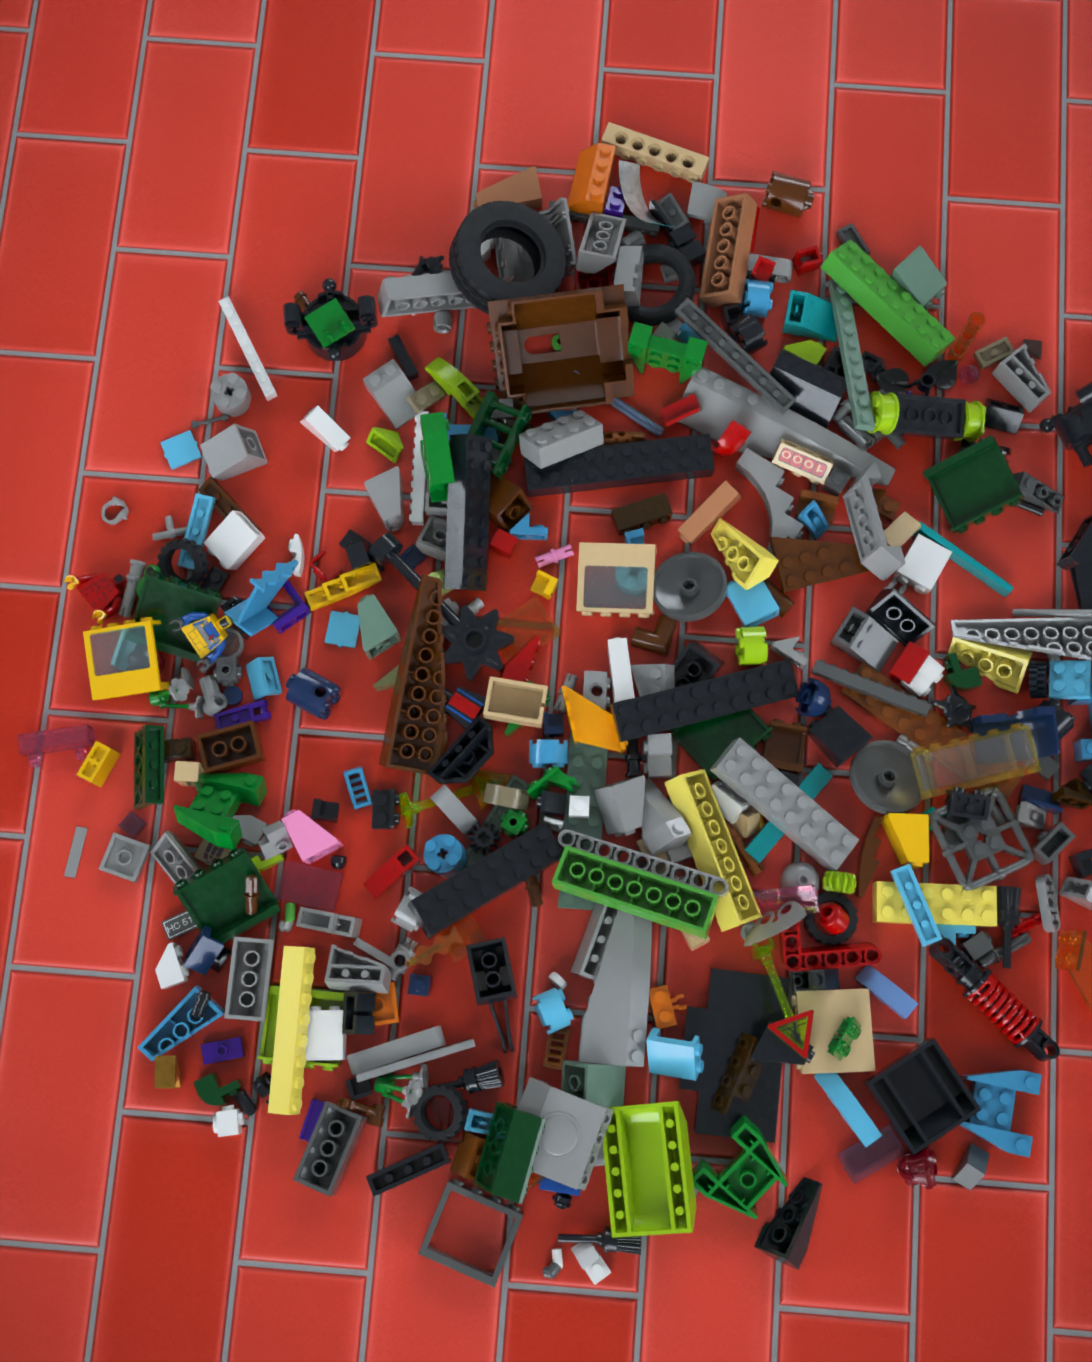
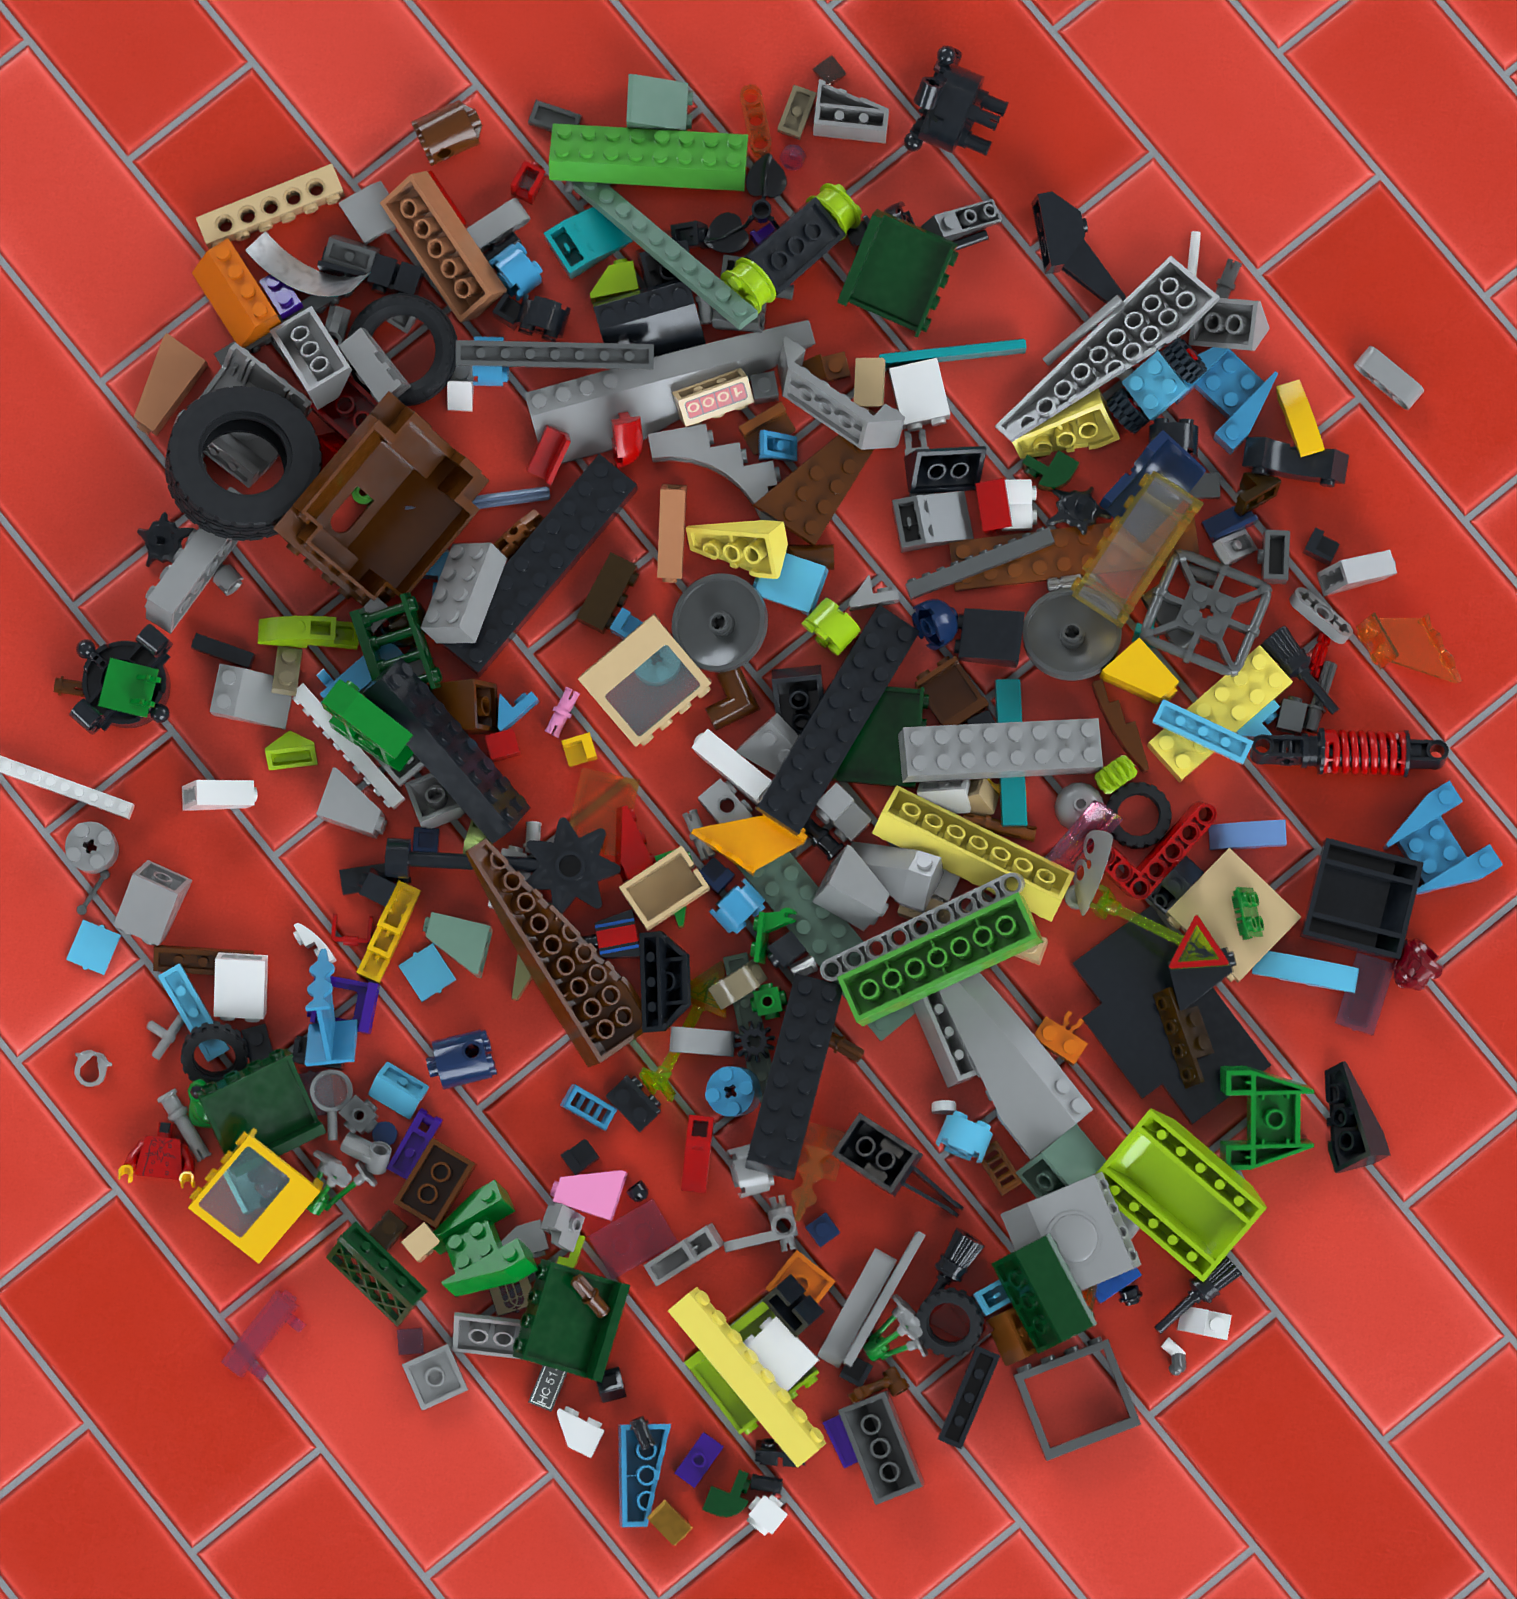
camera: 40 degrees left, 5 degrees up
light grey sticker [64,826,88,878] -> none
yellow hinge [76,741,121,787] -> none
torso [169,612,232,672] -> none
dark blue panel [184,925,224,975] -> none
light grey slope [224,937,274,1022] -> none
arm [279,903,295,932] -> none
light grey wedge [324,944,392,993] -> none
white brick [569,795,590,819] -> none
green wedge [628,322,708,384] -> none
medium azure panel [646,1028,704,1081] -> none
red panel [750,255,776,281] -> none
red head [820,904,850,934] -> none
black bracket [946,787,991,821] -> none
dark grey slope [952,1143,989,1190] -> none
black panel [984,398,1024,434] -> none

